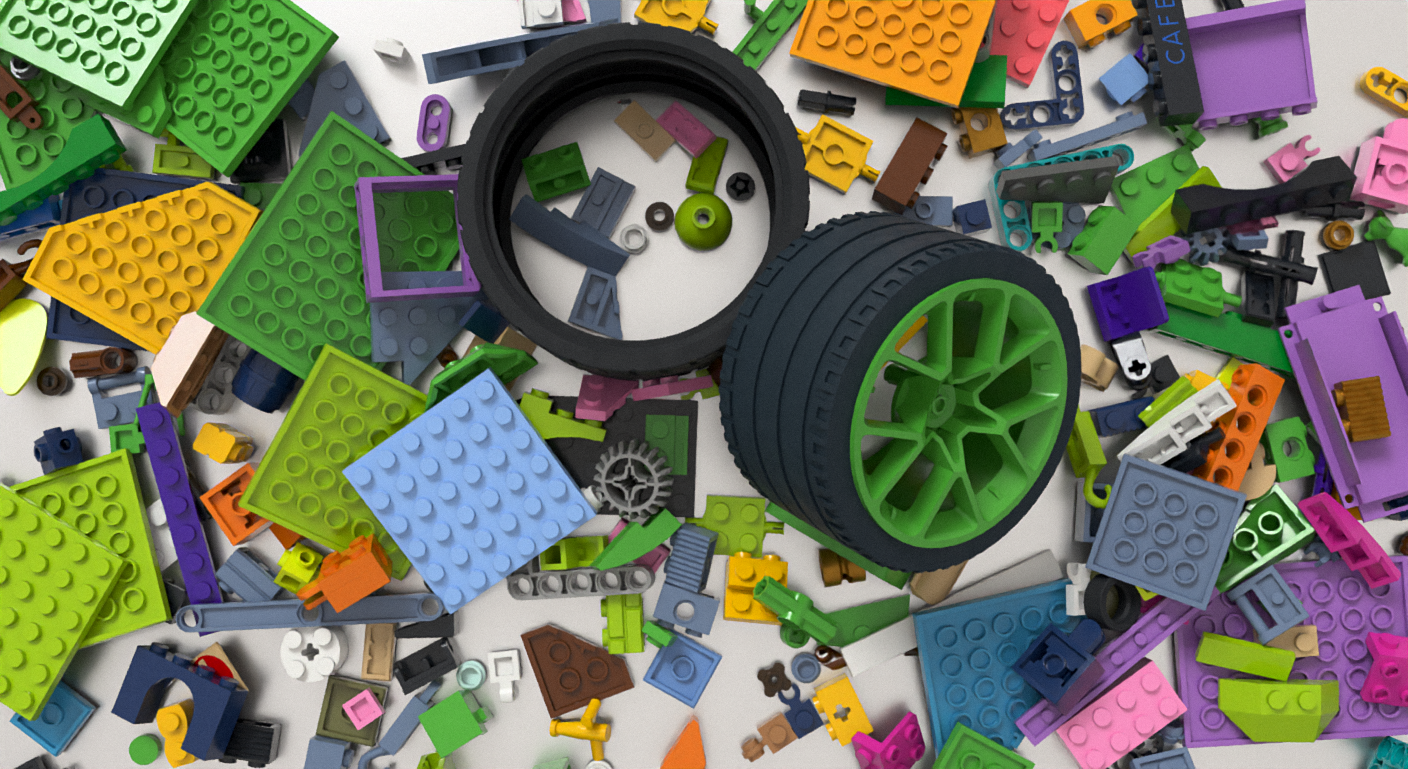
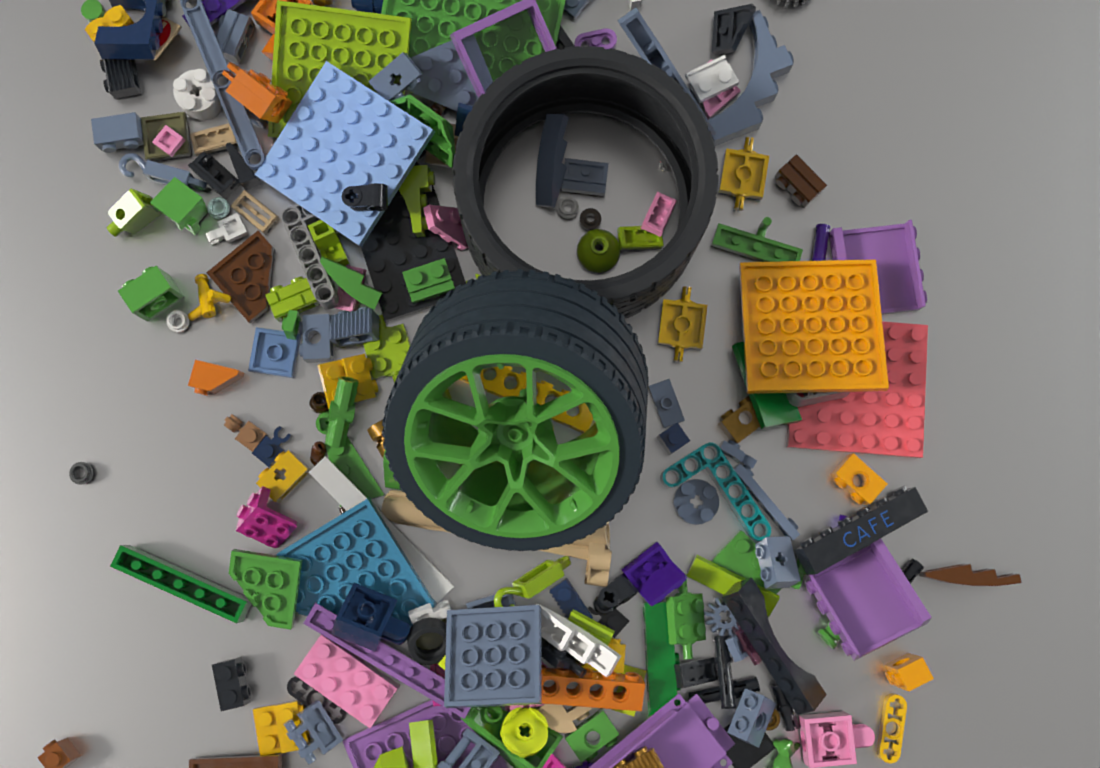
camera: 65 degrees right, 5 degrees down
neon yellow brick [273,542,324,594] -> none
bright green brick [522,142,591,202] -> none
sand blue wing [567,266,623,340] -> none
white plate [581,485,606,513] -> none
light grey gear [593,439,674,520] -> none
tan plate [614,100,676,162] -> none
bright pink wing [632,375,713,401] -> none
black tile [726,172,755,203] -> none
dark brown plate [757,663,791,697] -> none
sand blue plate [791,653,821,683] -> none
black axle [797,89,856,116] -> none
reddish brown brick [872,117,948,215] -> none
dark grey wing [996,156,1119,203] -> none
dark blue beam [999,40,1084,132] -> none
bright green plate [1031,201,1063,253] -> none
bright green brick [1068,205,1139,275] -> none
light blue brick [1099,53,1148,105] -> none
medium lavender plate [1132,235,1191,268] -> none
sand blue plate [1156,720,1185,744] -> none
bright pink plate [1263,135,1321,184] -> none
none -> tan tile [231,190,280,235]
none -> dark brown plate [309,392,329,413]
none -> black piece [341,183,388,212]
none -> sand blue brick [369,52,423,101]
none -> neon yellow plate [500,707,548,758]
none -> sand blue brick [727,688,776,748]
none -> sand blue brick [755,536,801,589]
none -> light orange brick [884,653,934,692]

